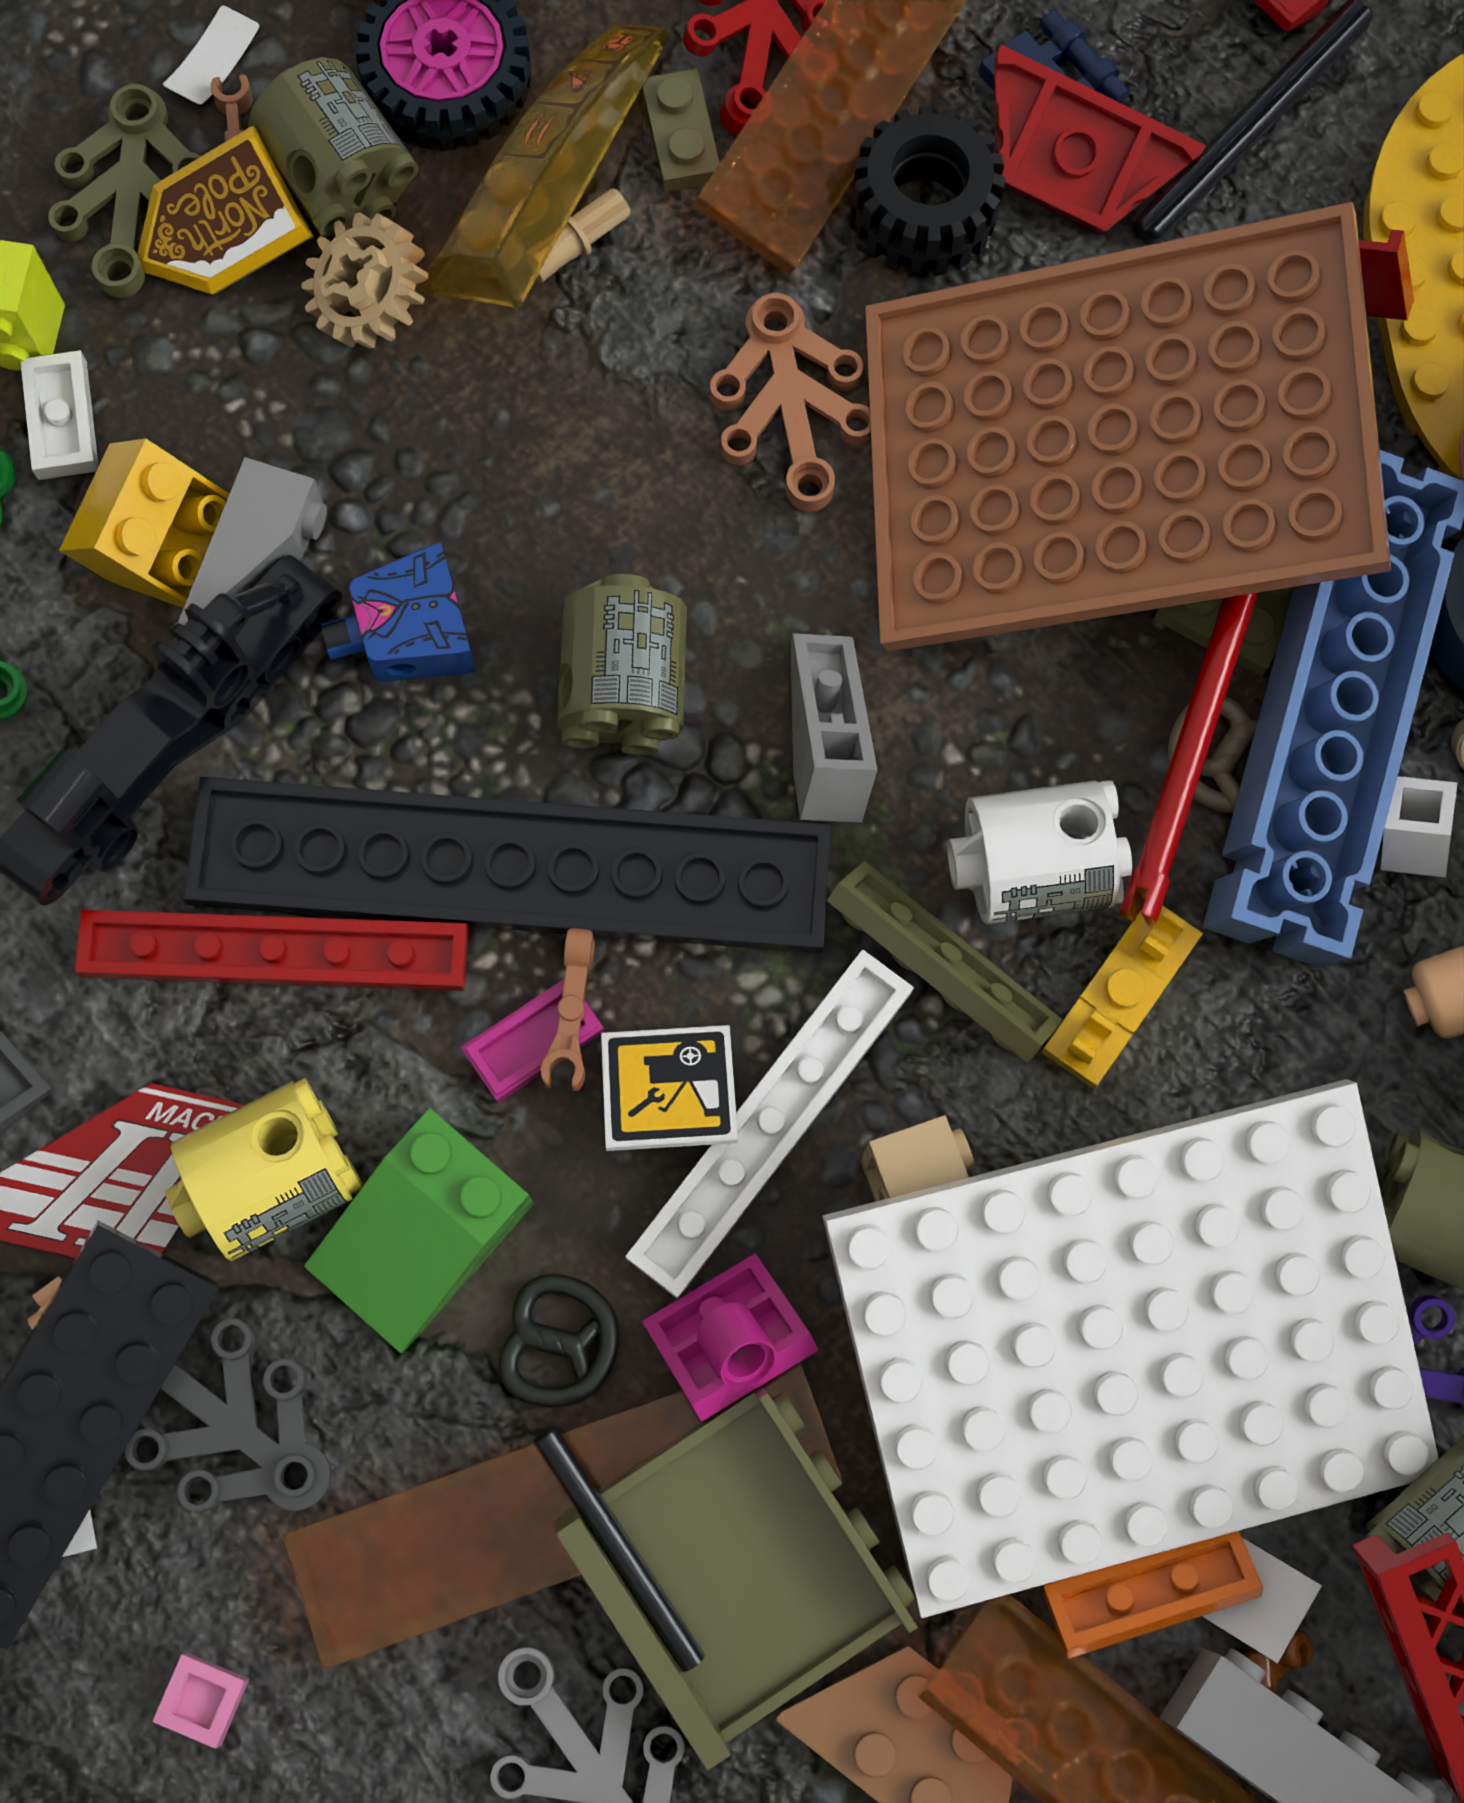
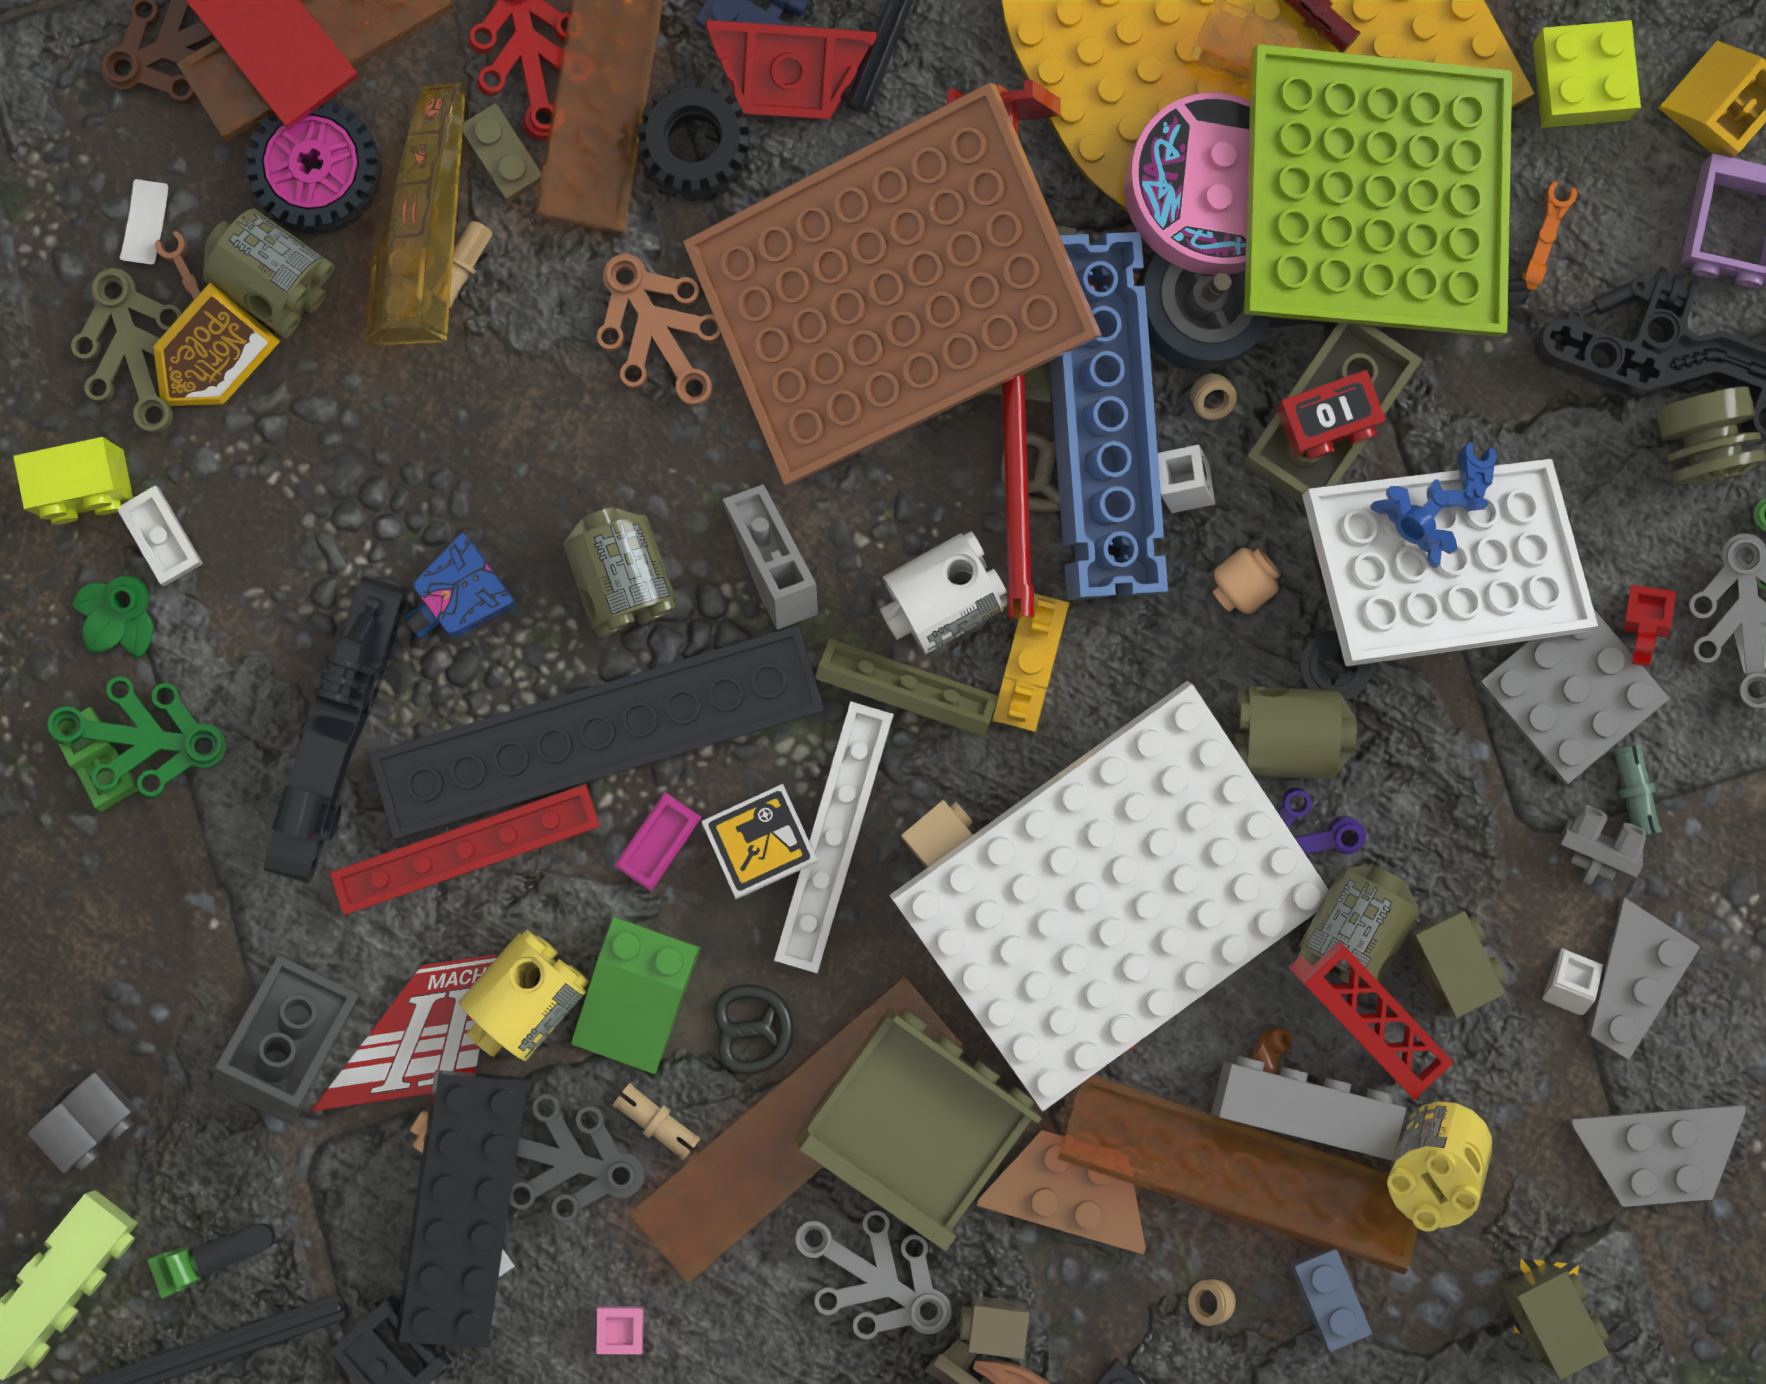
camera: 20 degrees left, 10 degrees up
yellow slope [59,438,229,608] -> none
light grey slope [178,457,327,626] -> none
tan gear [302,213,428,349] -> none
black bar [533,1426,705,1672] -> none
nougat piece [540,928,595,1091] -> none
dark pink plate [642,1253,819,1422] -> none
orange plate [1043,1531,1263,1659] -> none
white sticker [1202,1538,1322,1664] -> none
none -> tan pin [612,1083,701,1161]

